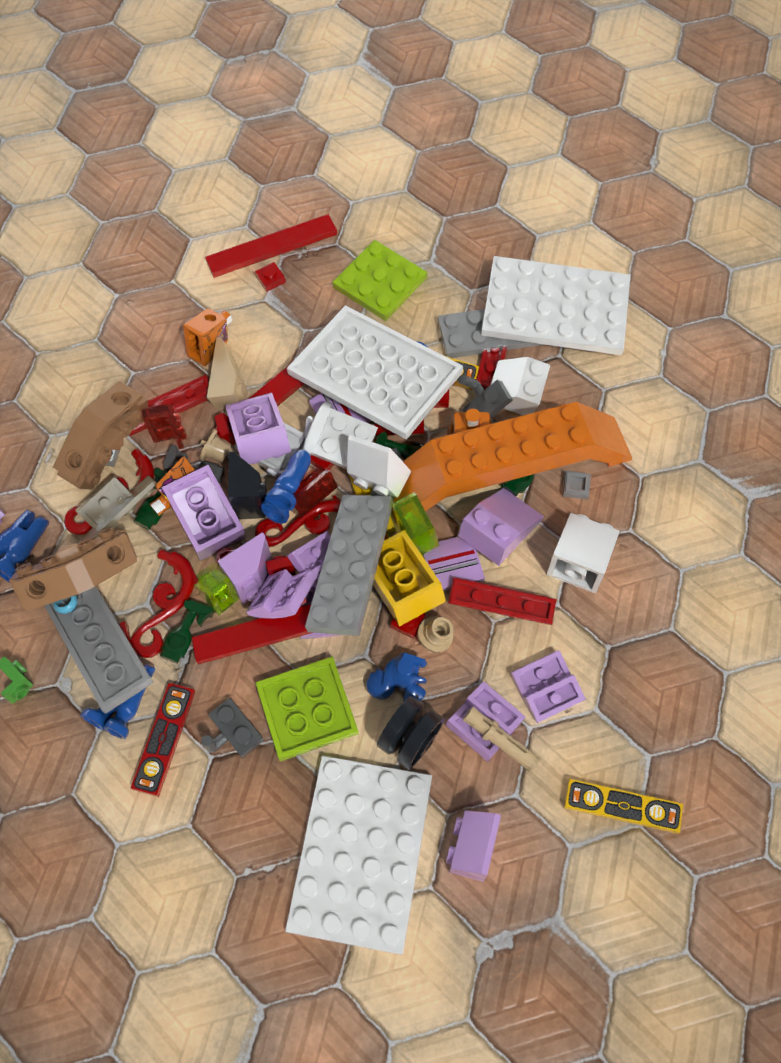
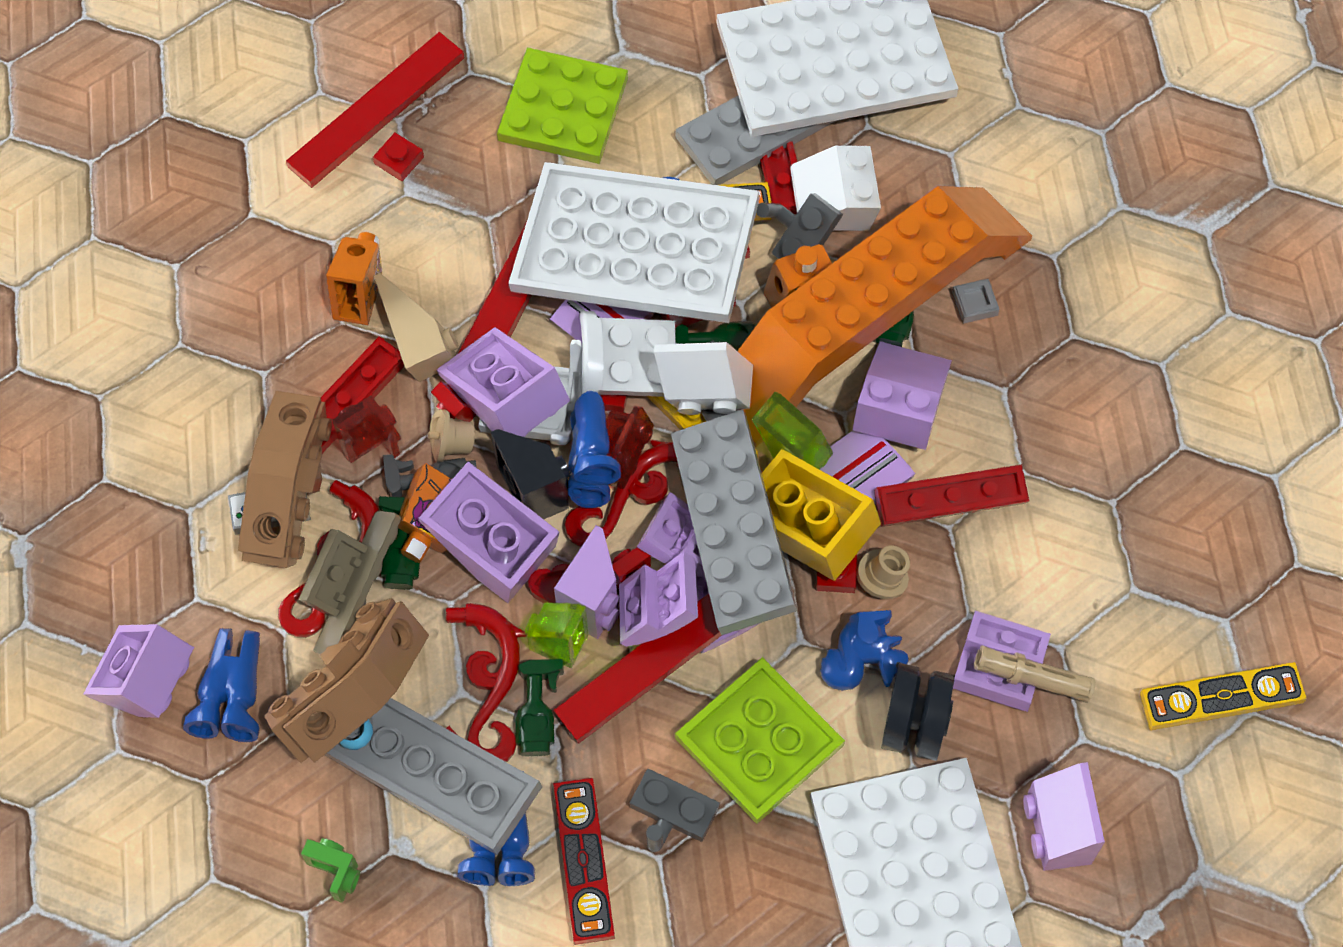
camera: 25 degrees left, 0 degrees up
lavender slope [510,650,586,723] -> none
white slope [547,513,620,594] -> none

